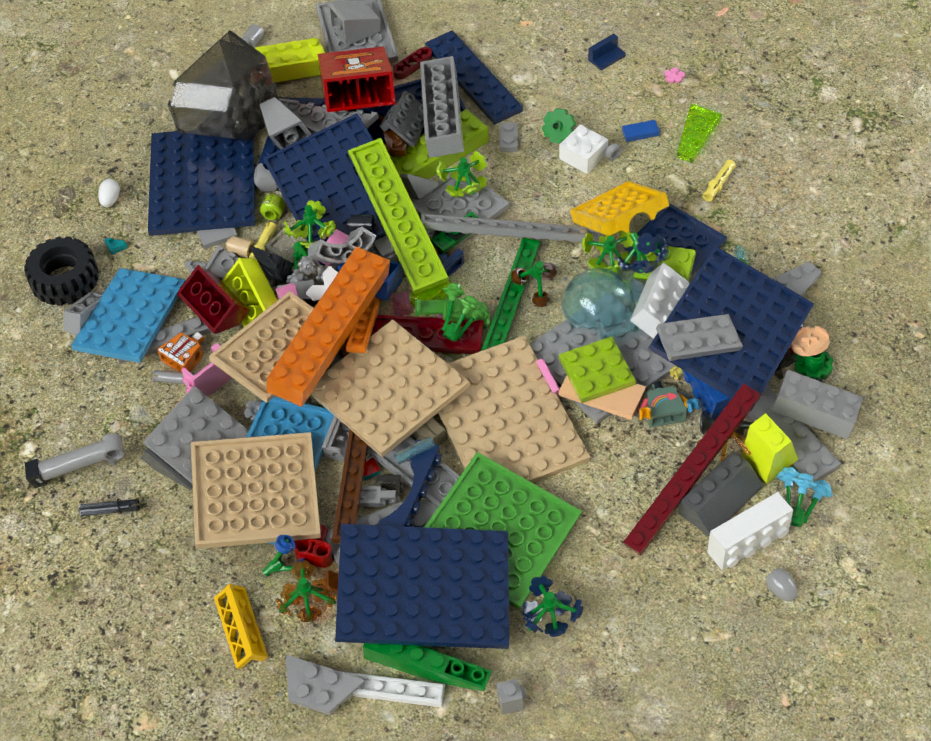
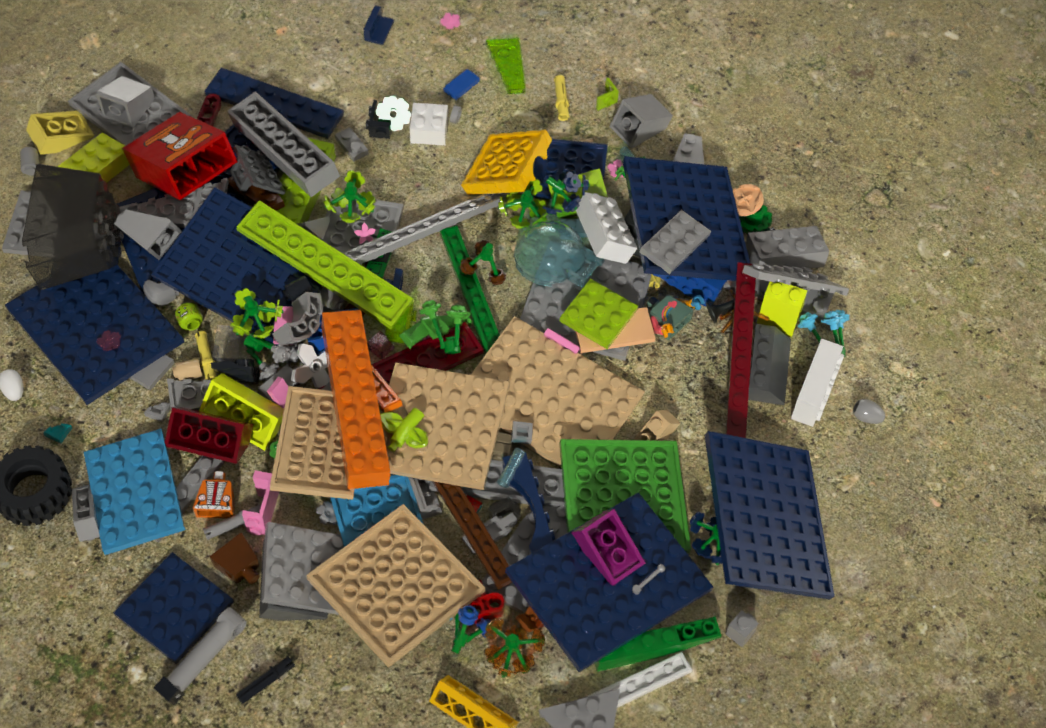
camera: 40 degrees left, 5 degrees up
none -> light yellow slope [26,111,94,155]
none -> clear pink plant [97,330,121,351]
none -> dark blue plate [113,552,234,664]
none -> reddish brown torso [209,533,260,584]
none -> bright pink plant [354,223,376,244]
none -> black bracket [366,100,391,139]
none -> lime plant [380,408,428,452]
none -> light grey tile [511,421,533,444]
none -> magenta slope [572,509,645,586]
none -> lime bracket [596,78,619,110]
none -> light grey slope [609,94,673,148]
none -> light grey hinge [632,564,665,594]
none -> tan slope [634,410,680,441]
none -> dark blue plate [704,431,835,600]
none -> light grey wing [742,263,849,296]

